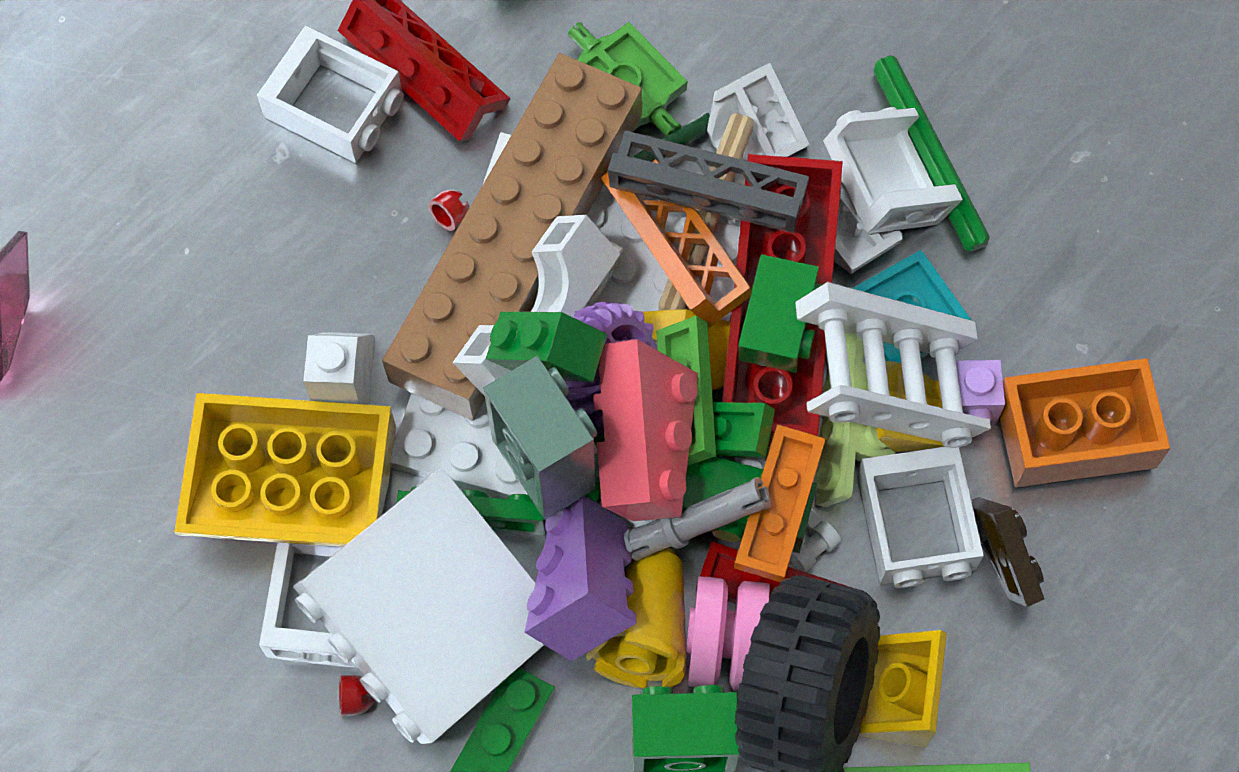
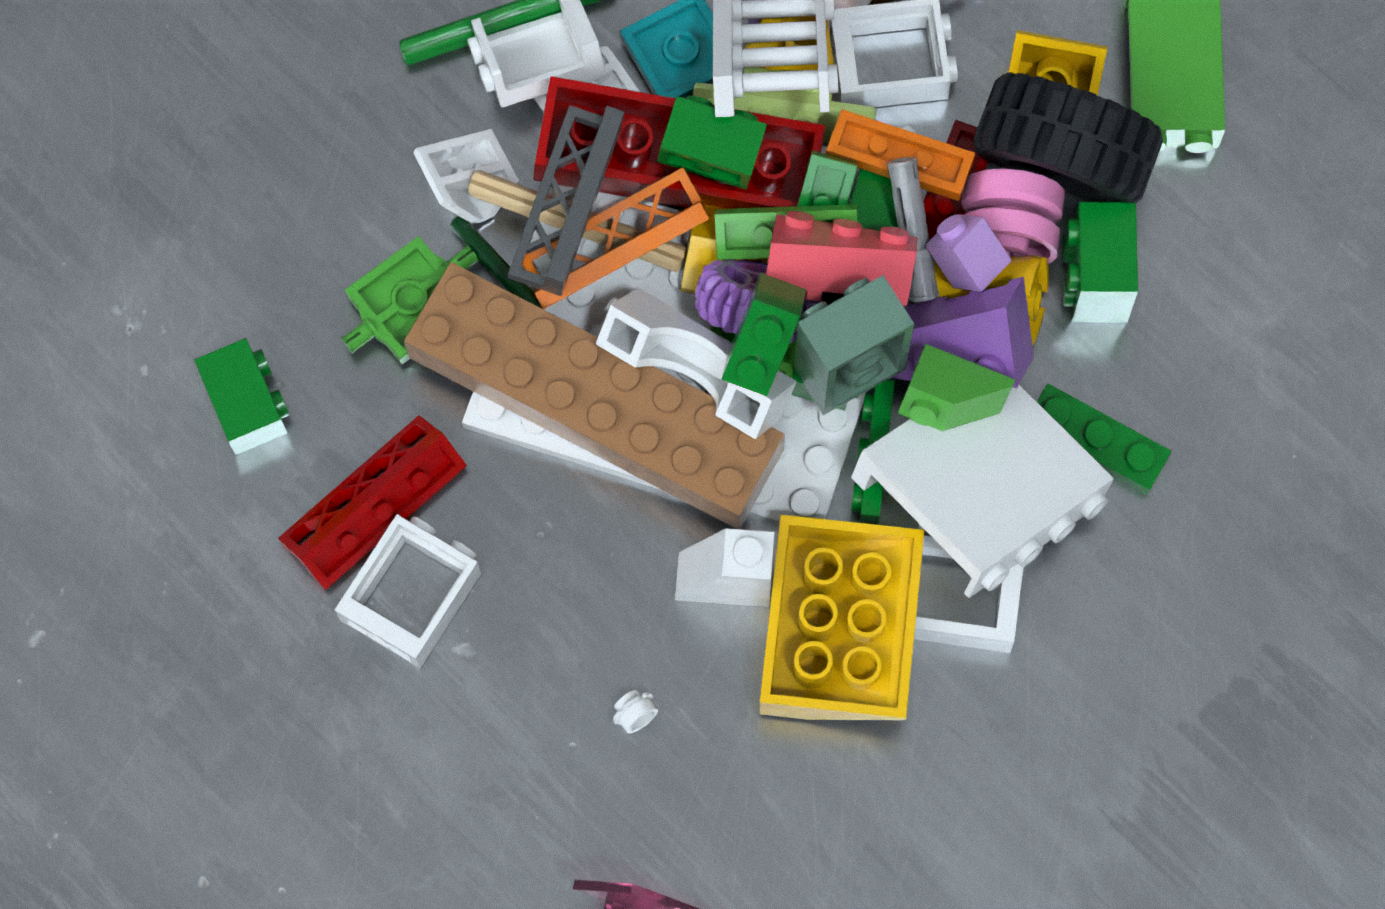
camera: 85 degrees left, 5 degrees up
red hinge [339,675,374,716] -> none
red hinge [428,190,469,231] -> none
none -> white plate [613,690,658,734]
none -> bright green slope [898,344,1015,431]
none -> lavender brick [925,214,1012,292]

